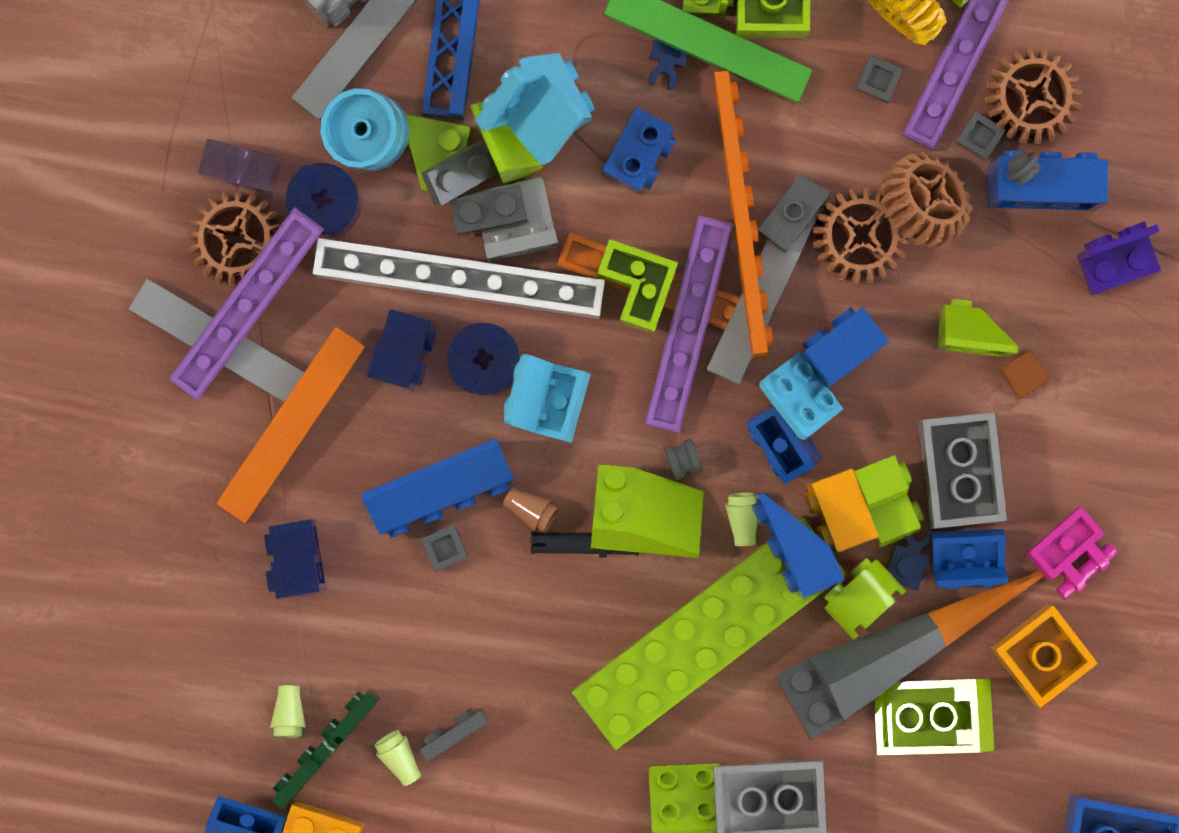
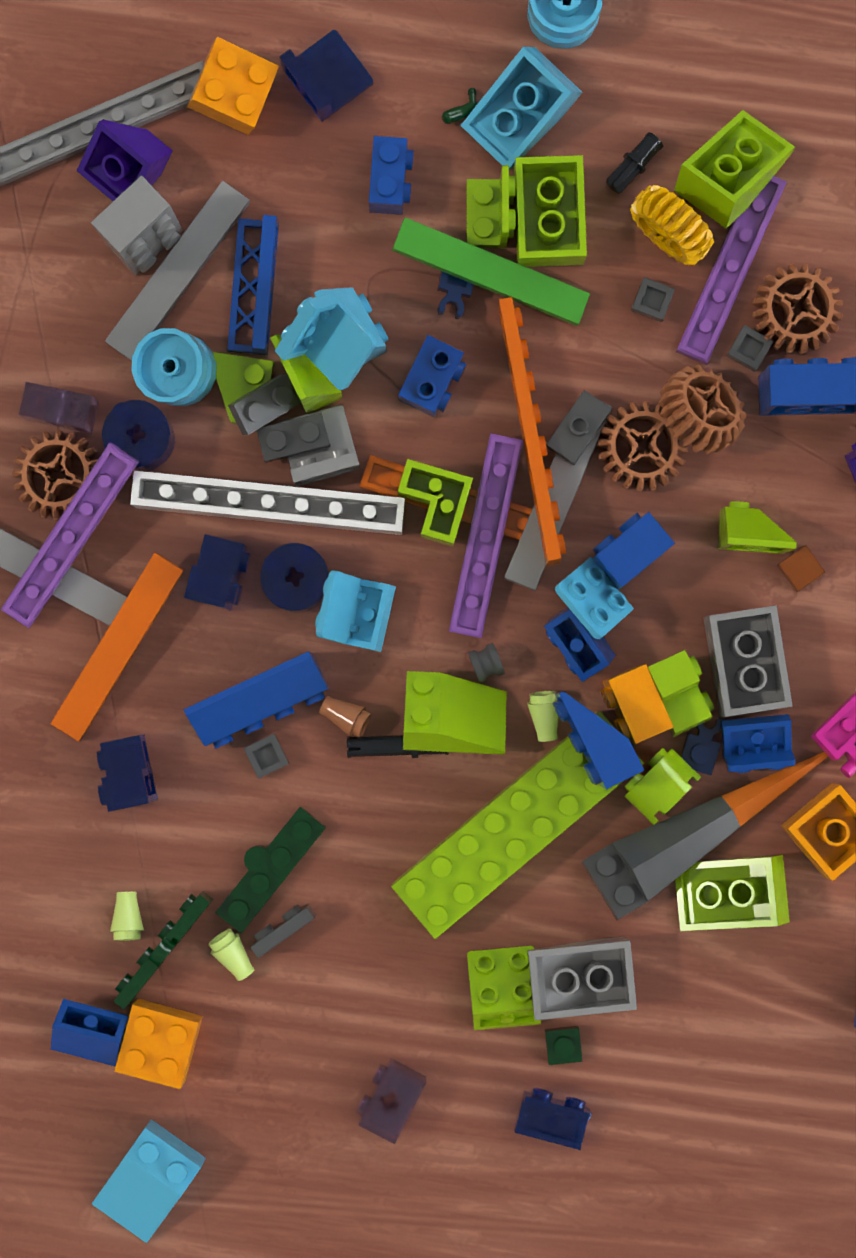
camera: 10 degrees left, 0 degrees up
dark grey plate [1006,152,1041,185] -> none
none -> dark green hinge [215,806,326,933]

